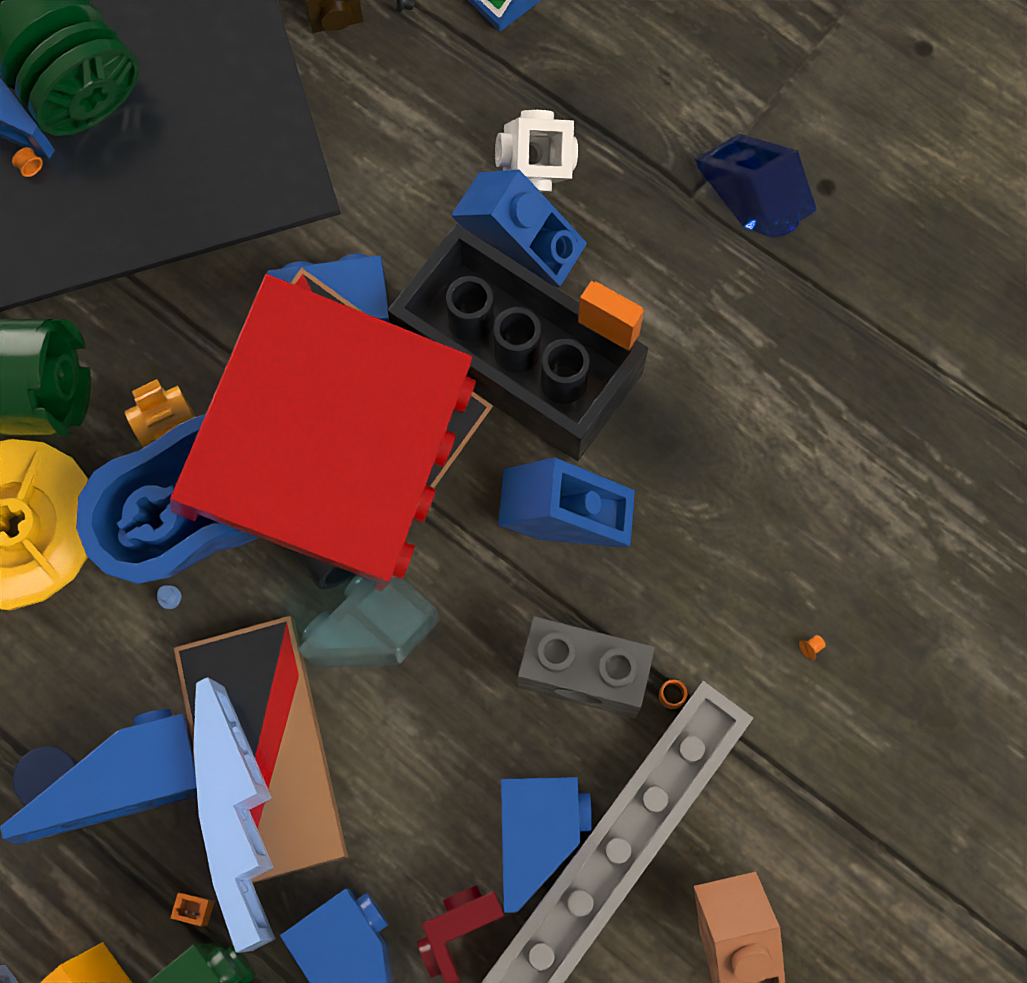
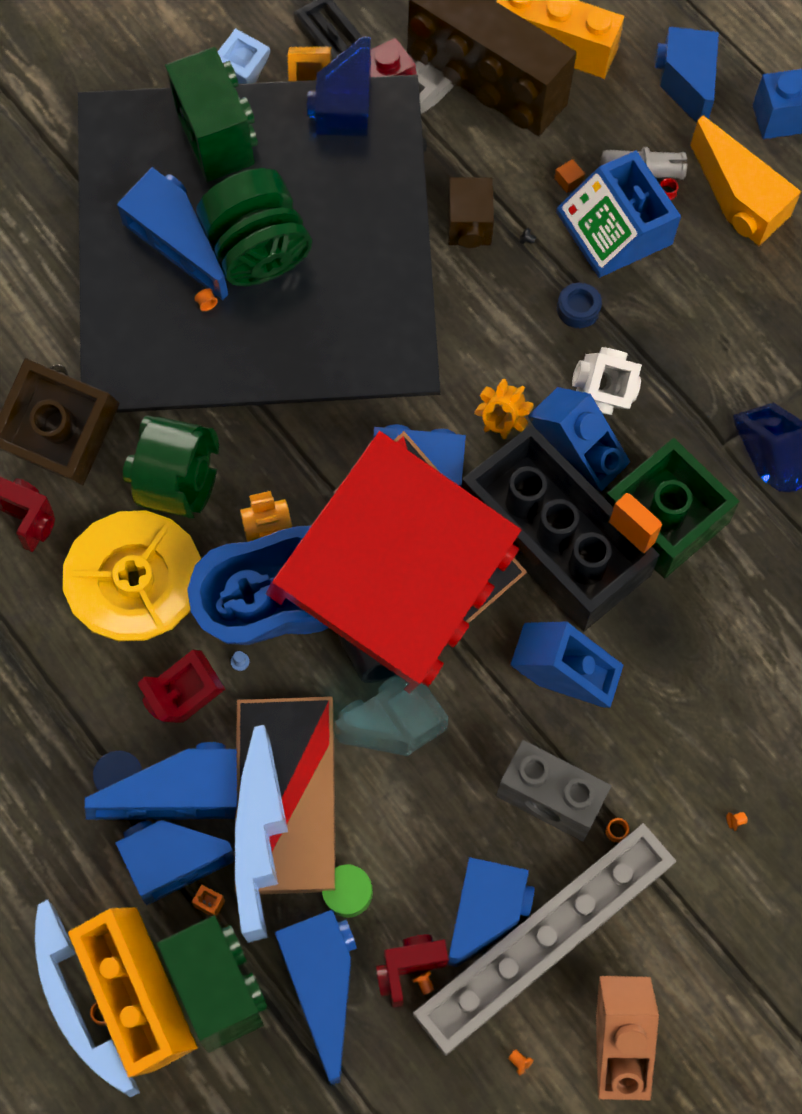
camera: 10 degrees right, 5 degrees down
none -> blue slope [115,820,235,906]
none -> dark red bracket [137,649,226,723]
none -> bright green tile [322,865,373,918]
none -> orange piece [412,970,435,995]
none -> light orange gear [474,379,534,439]
none -> dark blue tile [557,283,602,328]
none -> dark green brick [605,437,740,579]

